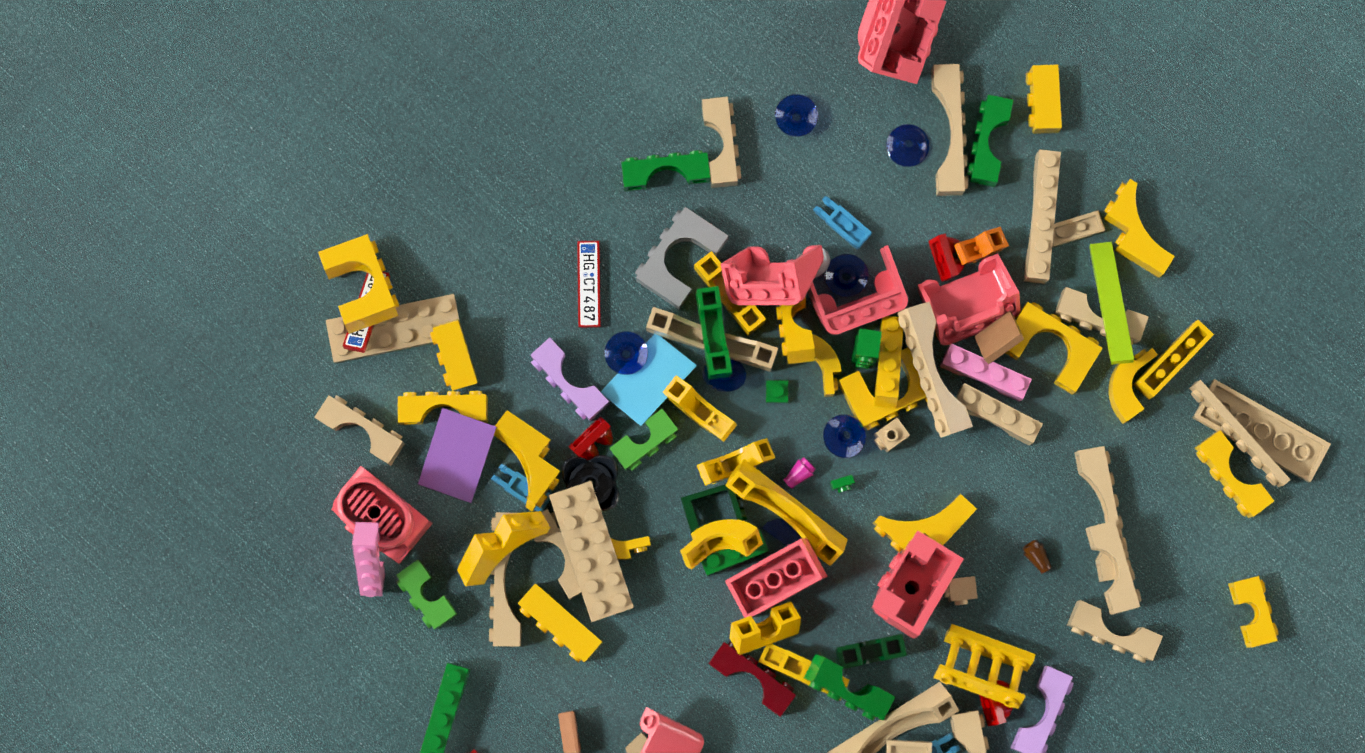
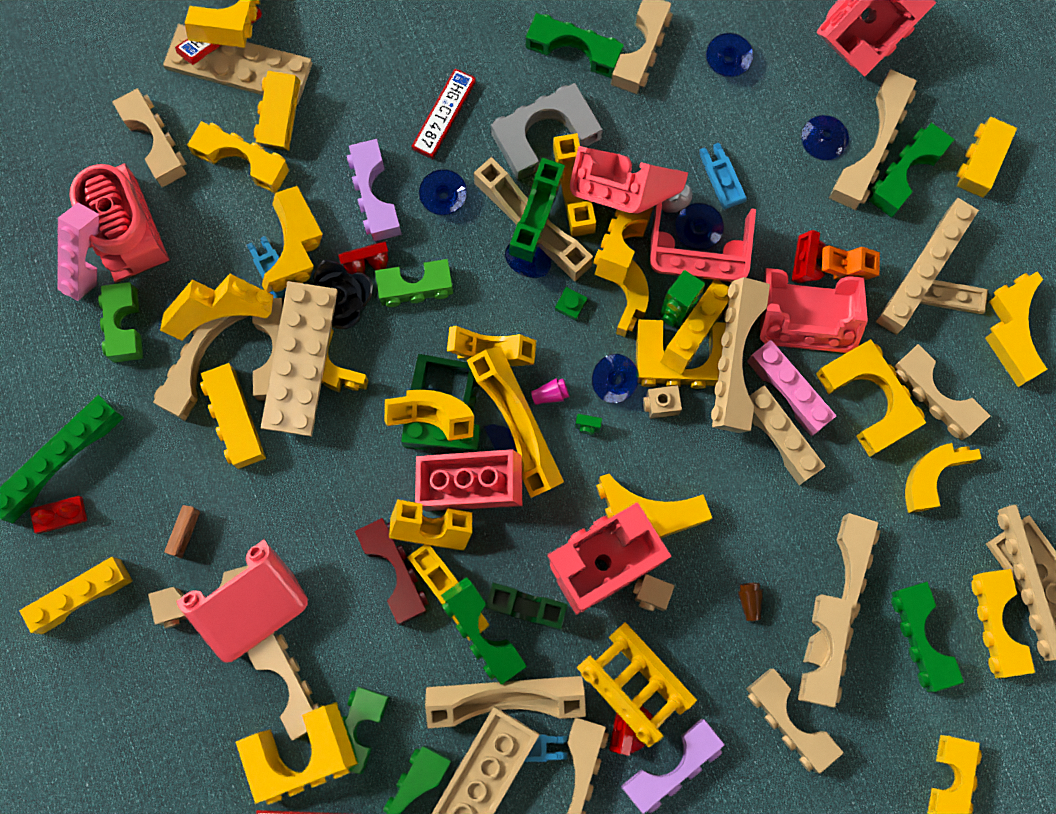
camera: 30 degrees right, 5 degrees down
medium lavender sticker [418,408,496,503] -> none
medium azure sticker [601,334,697,426] -> none
yellow arch [663,375,737,442] -> none
medium nougat tile [975,311,1024,364] -> none
lime tile [1089,242,1134,365] -> none
yellow brick [1133,320,1214,400] -> none
none -> green arch [891,581,964,692]

